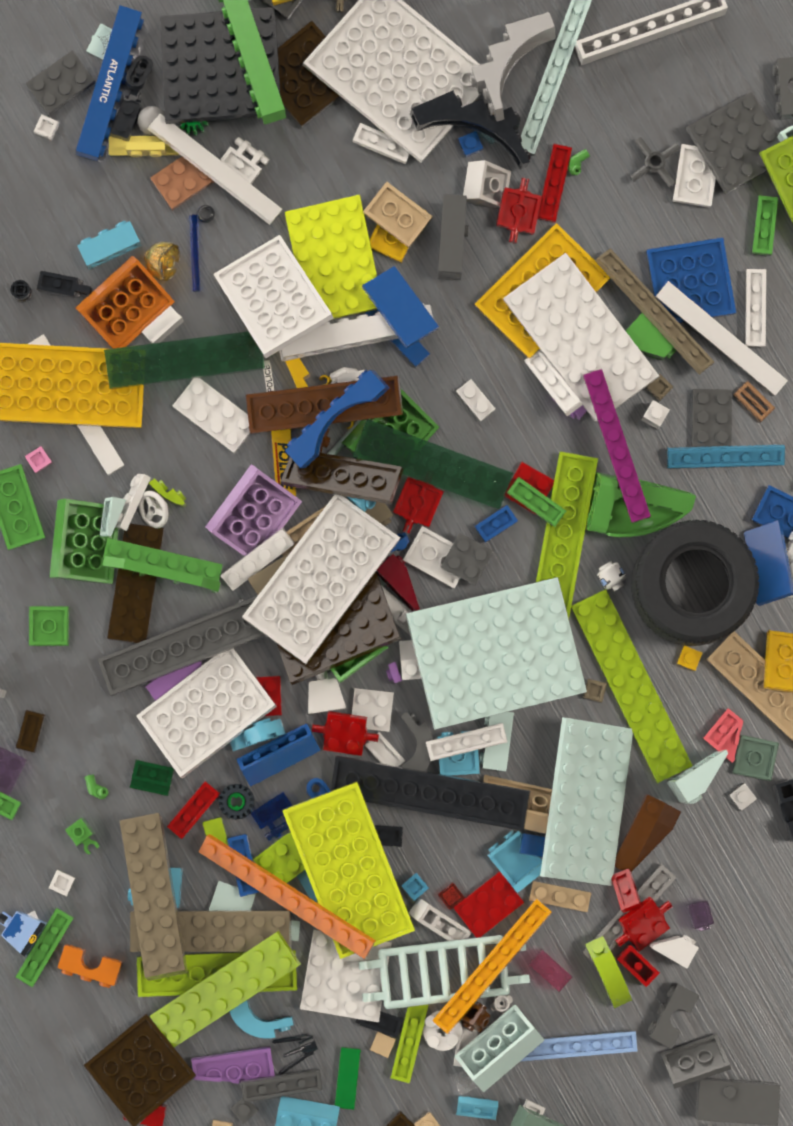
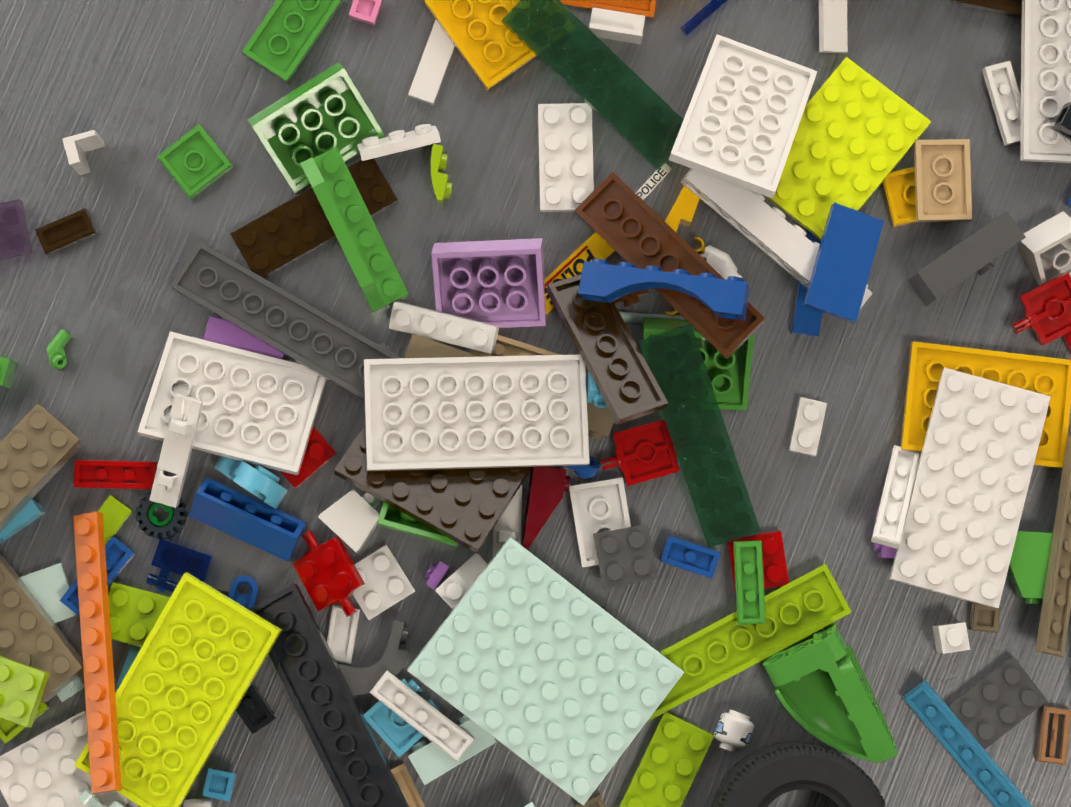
camera: 45 degrees right, 0 degrees up
light aqua slope [100,497,126,537] -> none
dark green plate [129,760,175,796] -> none
white piece [138,491,169,528] -> none
magenta plate [583,369,651,523] -> none
none -> white hinge [149,394,204,508]

